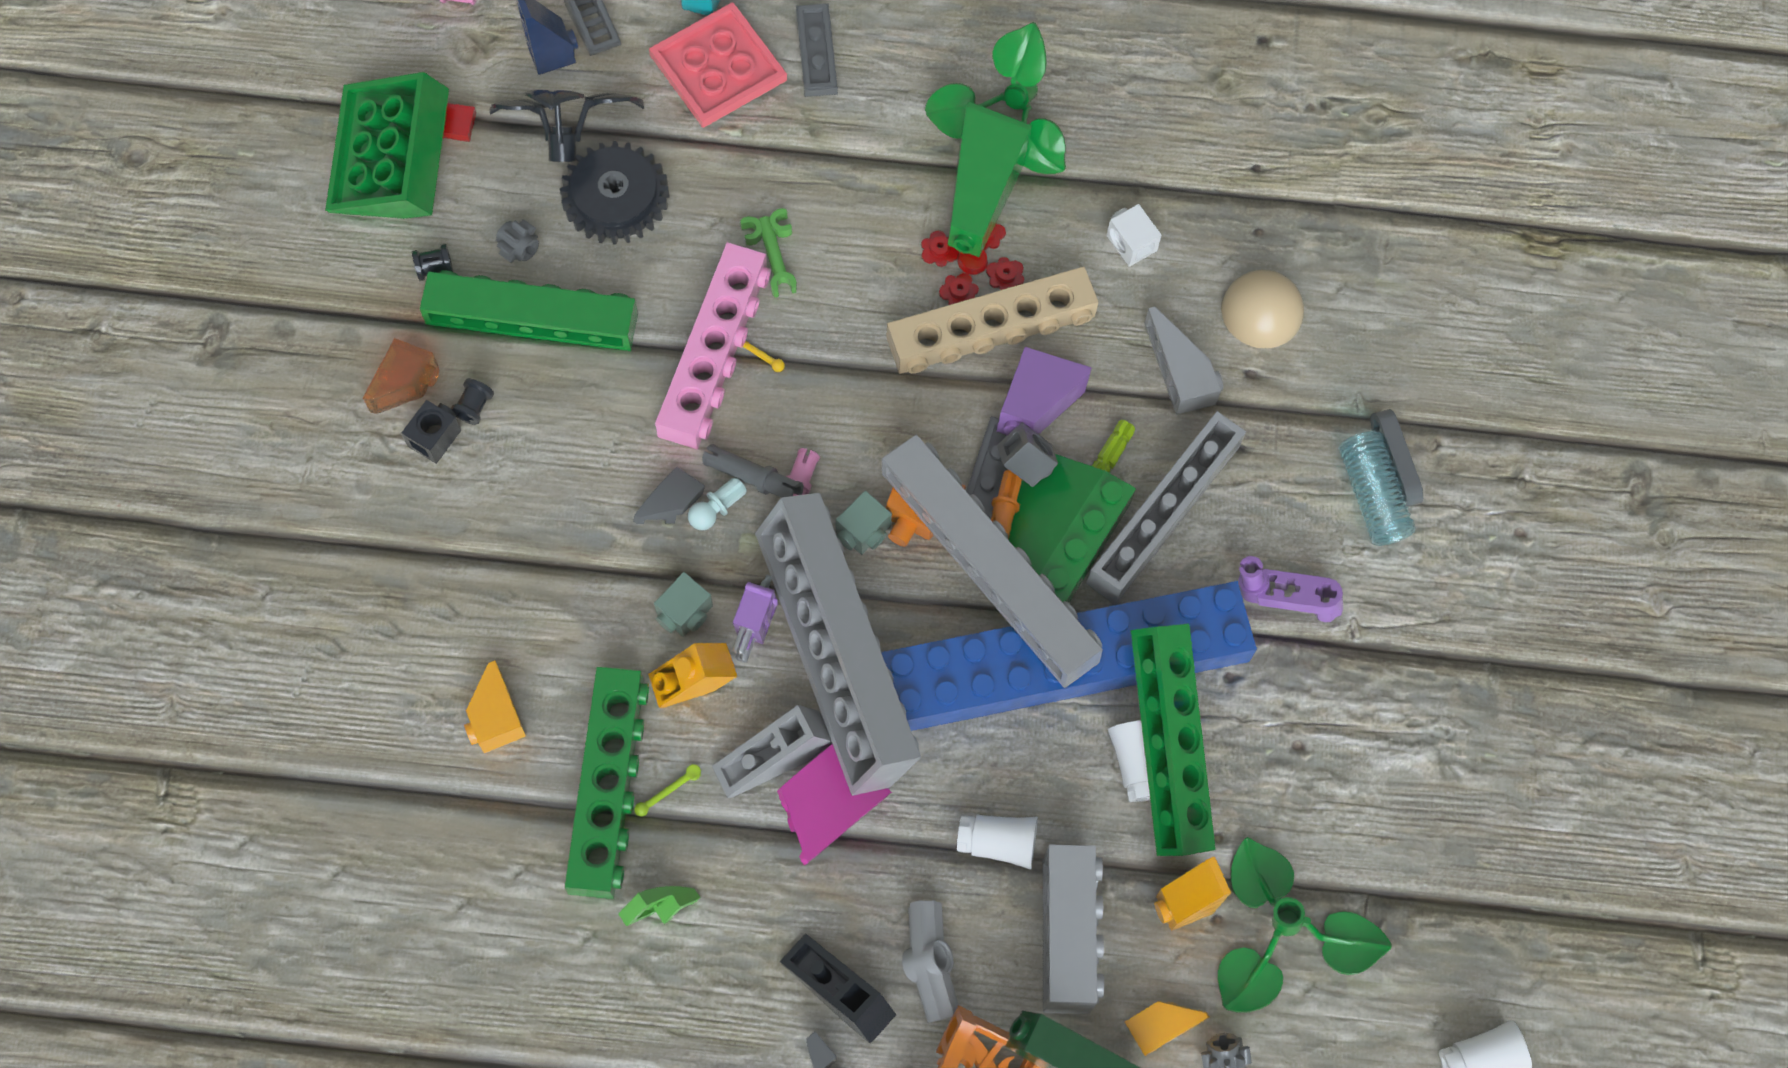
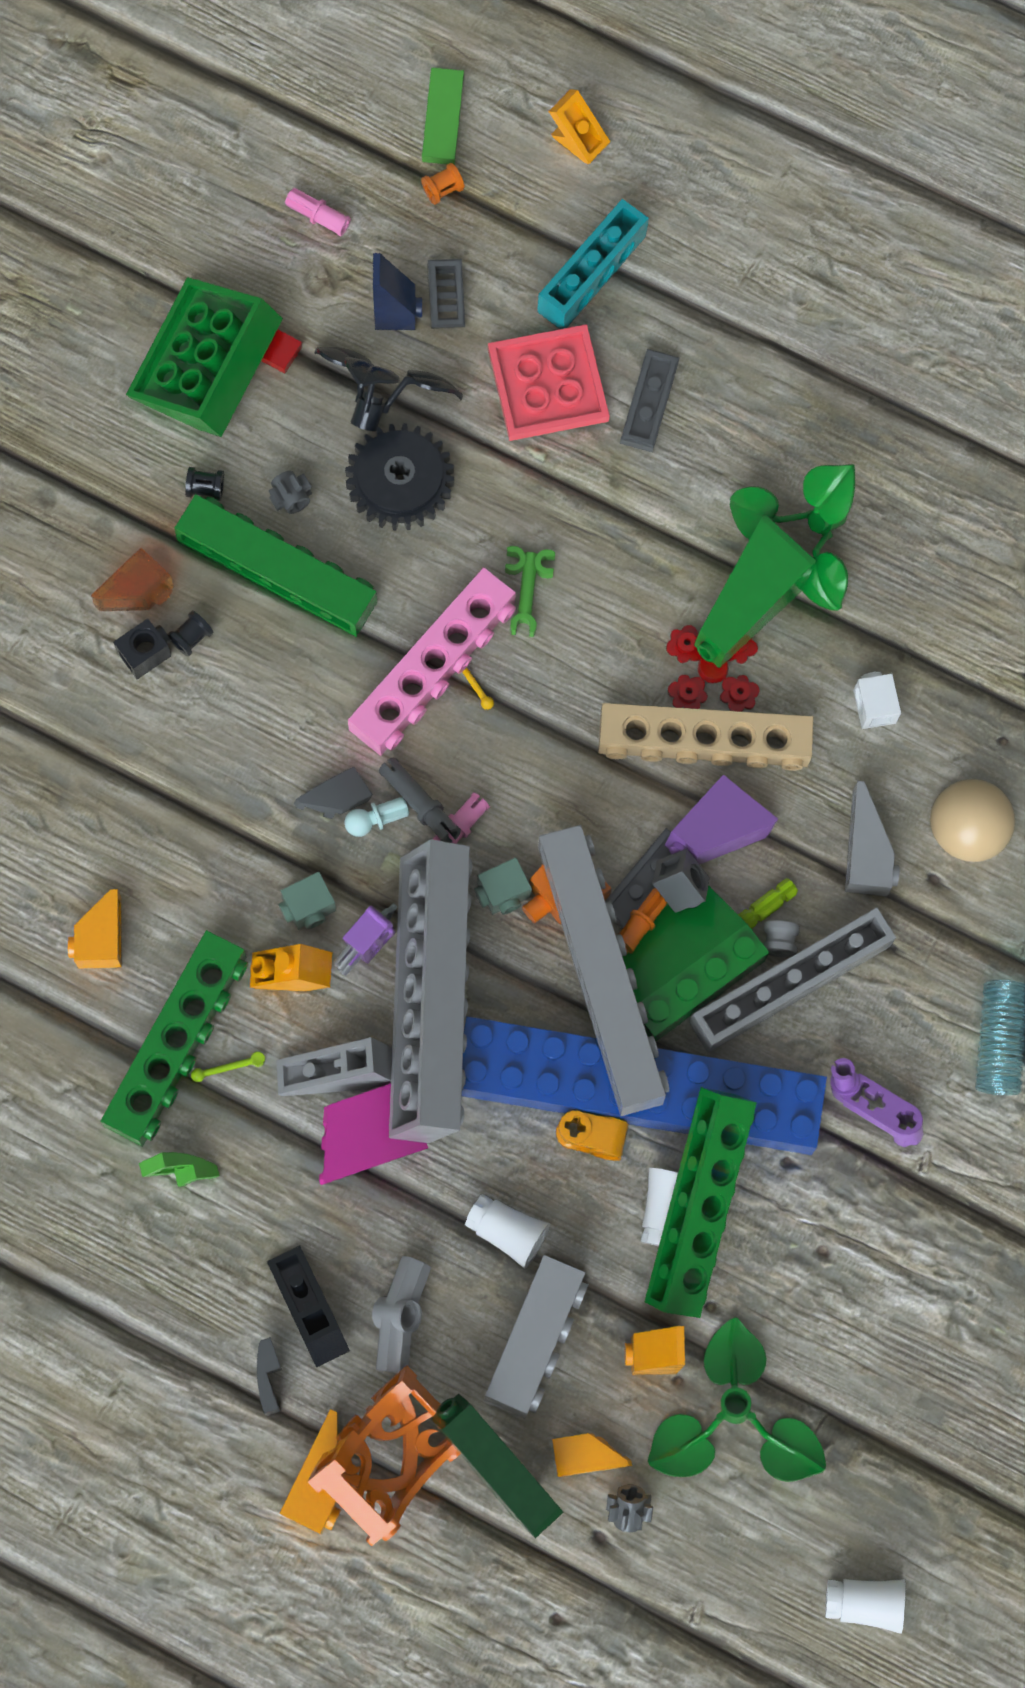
camera: 20 degrees right, 5 degrees up
none -> light orange piece [556,1111,629,1161]
none -> light grey wheel [763,921,800,957]

